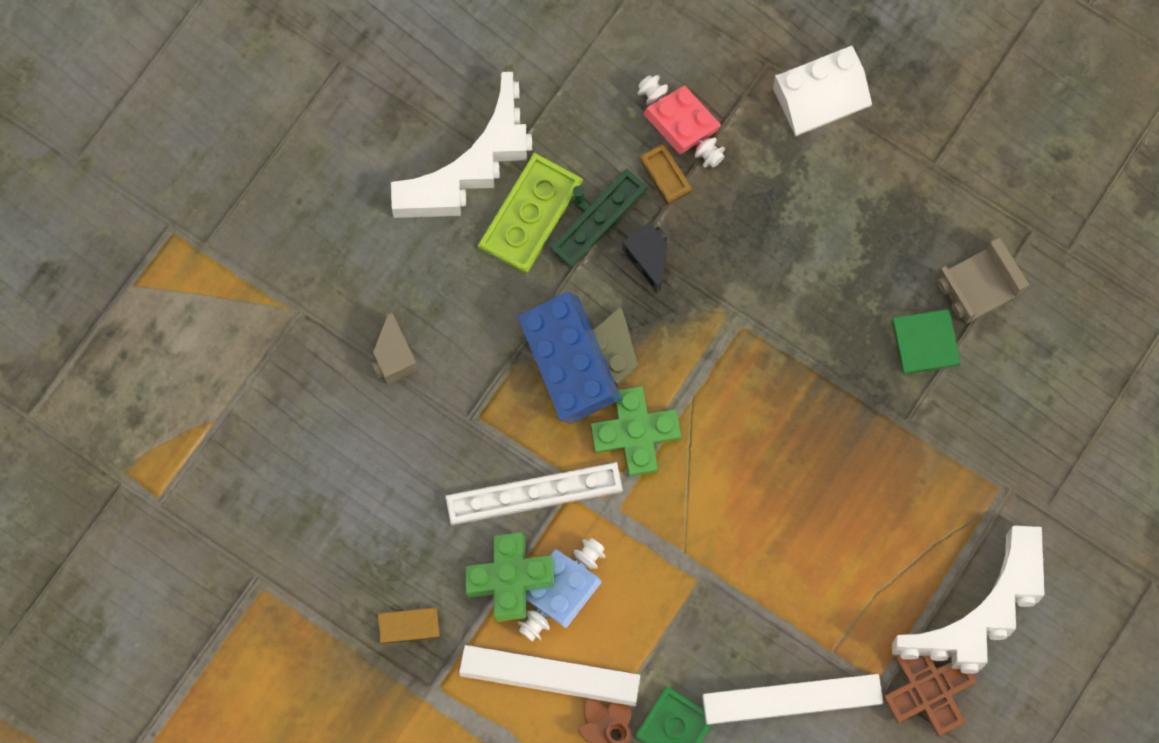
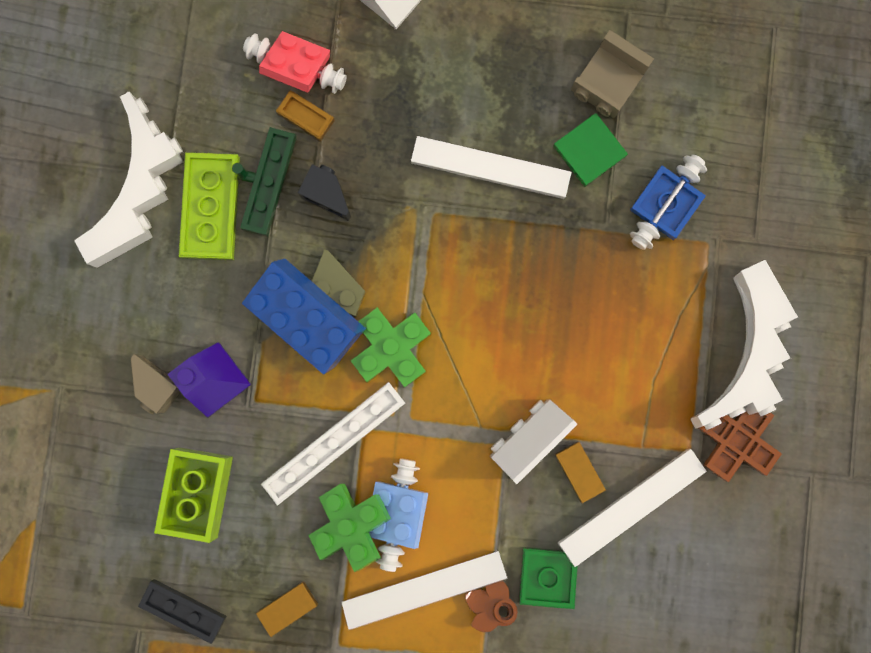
camera: 25 degrees left, 10 degrees up
none -> black plate [138,579,227,644]
none -> lime brick [154,447,233,543]
none -> dark purple slope [167,342,252,418]
none -> white tile [411,136,571,199]
none -> white slope [490,400,577,484]
none -> pearl gold tile [555,442,606,503]
none -> blue plate [630,155,707,250]

